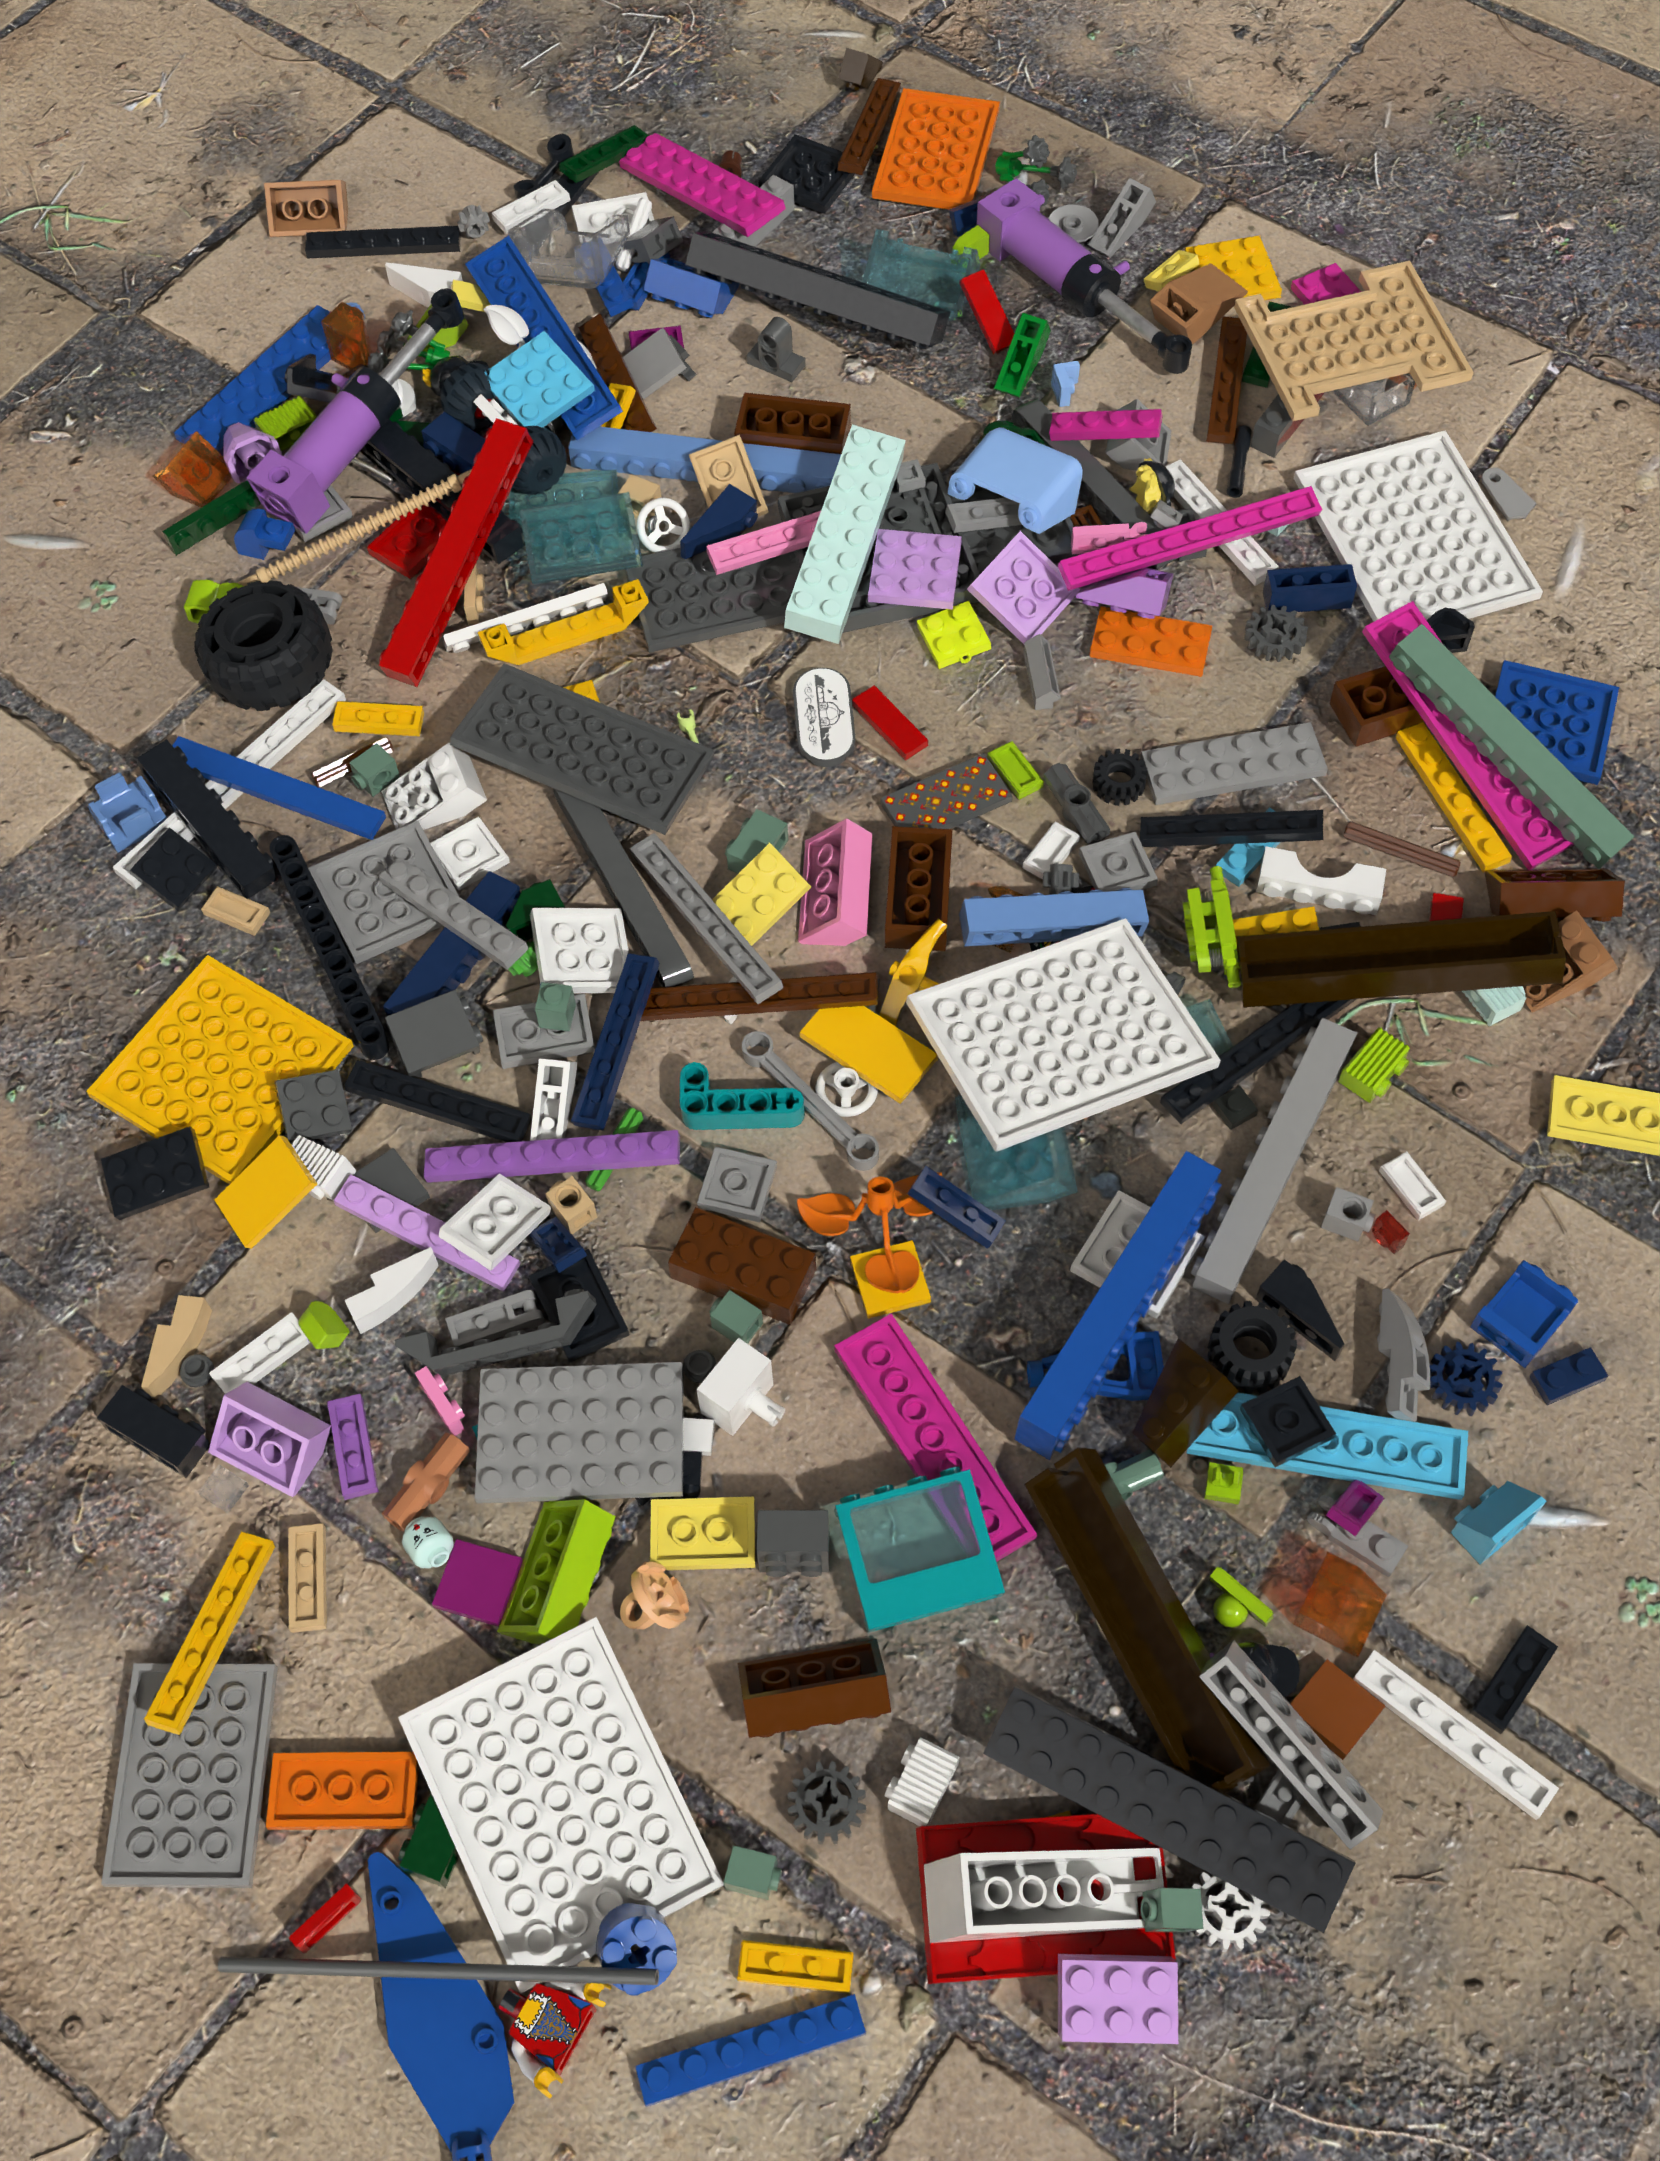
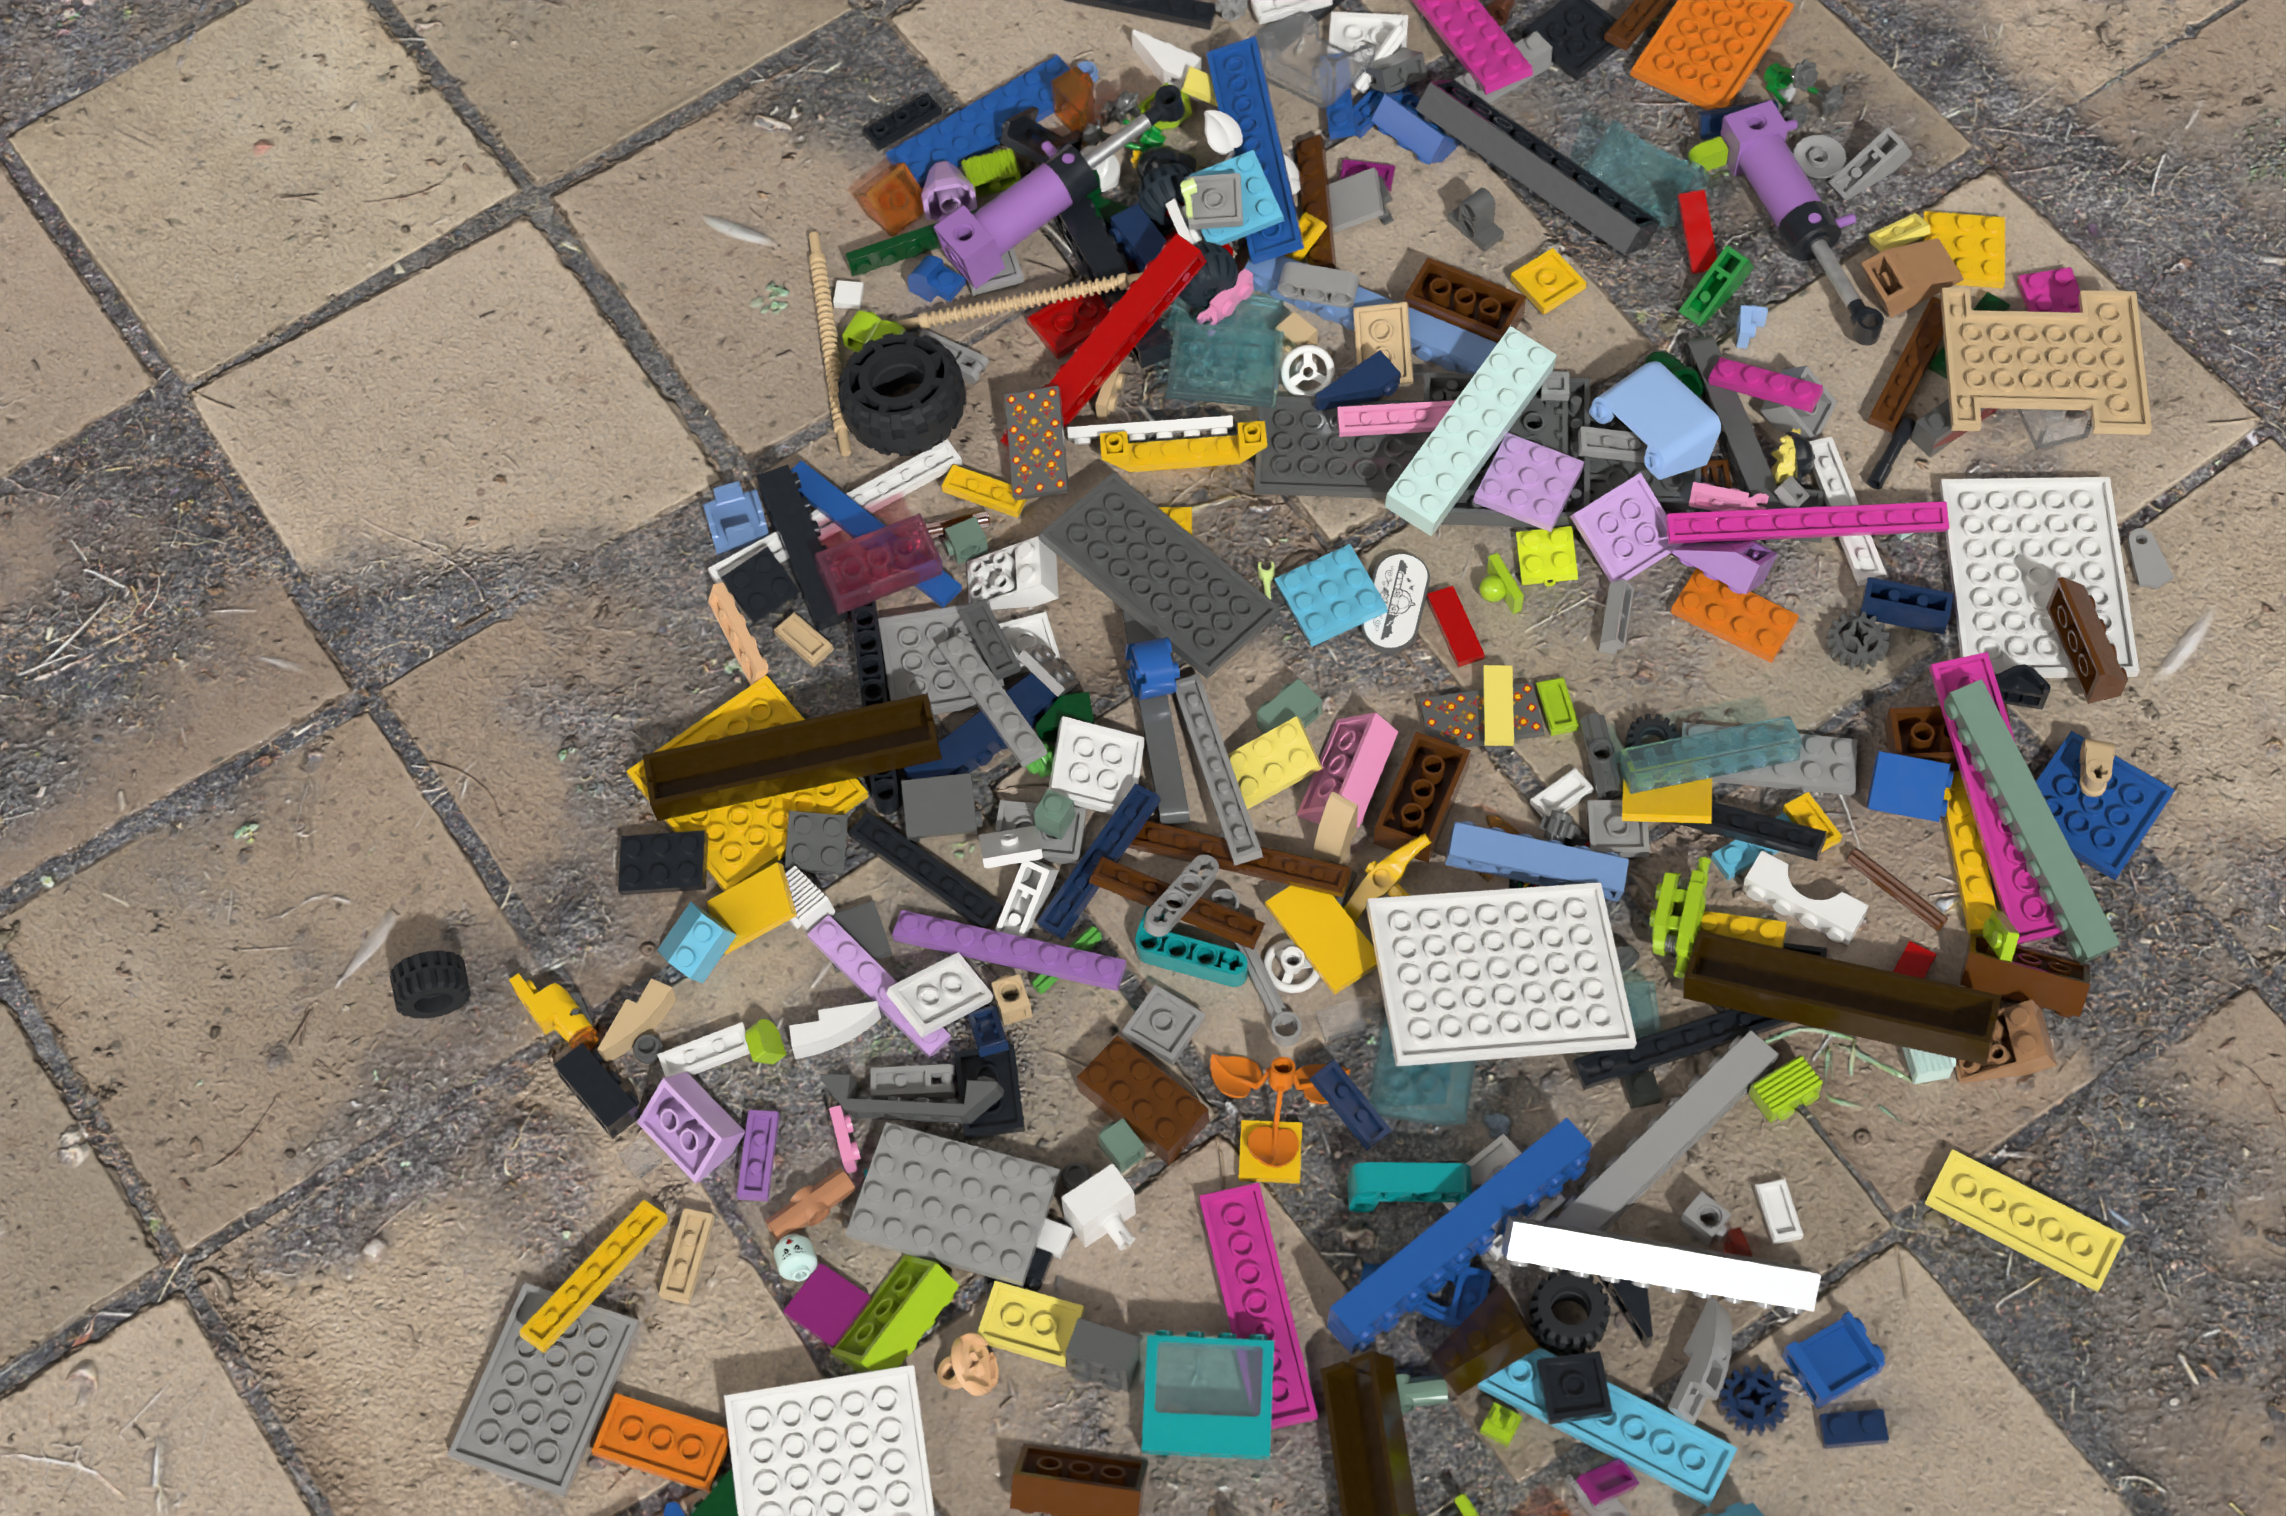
camera: 20 degrees right, 0 degrees up
none -> yellow plate [509,973,598,1050]
none -> dark brown piece [643,693,942,821]
none -> medium azure slope [657,902,737,983]
none -> light nougat plate [708,582,768,686]
none -> tan hose [809,232,851,456]
none -> clear pink brick [815,513,942,615]
none -> white tile [833,280,864,310]
none -> black tile [863,93,942,152]
none -> dark grey plate [960,599,1021,681]
none -> white plate [979,825,1043,869]
none -> dark grey tile [1005,386,1069,501]
none -> flat silver plate [1016,644,1080,697]
none -> reddish brown tile [1089,856,1265,950]
none -> blue brick [1125,637,1180,700]
none -> light grey beam [1144,855,1219,937]
none -> yellowish green hand [1180,178,1198,218]
none -> light grey plate [1186,173,1243,230]
none -> bright pink plate [1197,268,1254,334]
none -> medium azure plate [1274,544,1388,647]
none -> light grey beam [1277,262,1360,308]
none -> tan slope [1313,791,1358,865]
none -> clear plate [1315,993,1382,1042]
none -> teal beam [1347,1162,1473,1213]
none -> lime tile [1479,553,1524,614]
none -> light yellow tile [1483,665,1514,746]
none -> brick [1501,1215,1821,1314]
none -> yellow plate [1510,248,1587,315]
none -> clear light blue brick [1620,716,1801,794]
none -> yellow tile [1622,773,1712,824]
none -> yellow plate [1783,792,1842,852]
none -> blue panel [1866,751,1954,822]
none -> lime plate [1983,910,2020,962]
none -> reddish brown slope [2046,577,2128,704]
none -> tan piece [2079,739,2115,797]

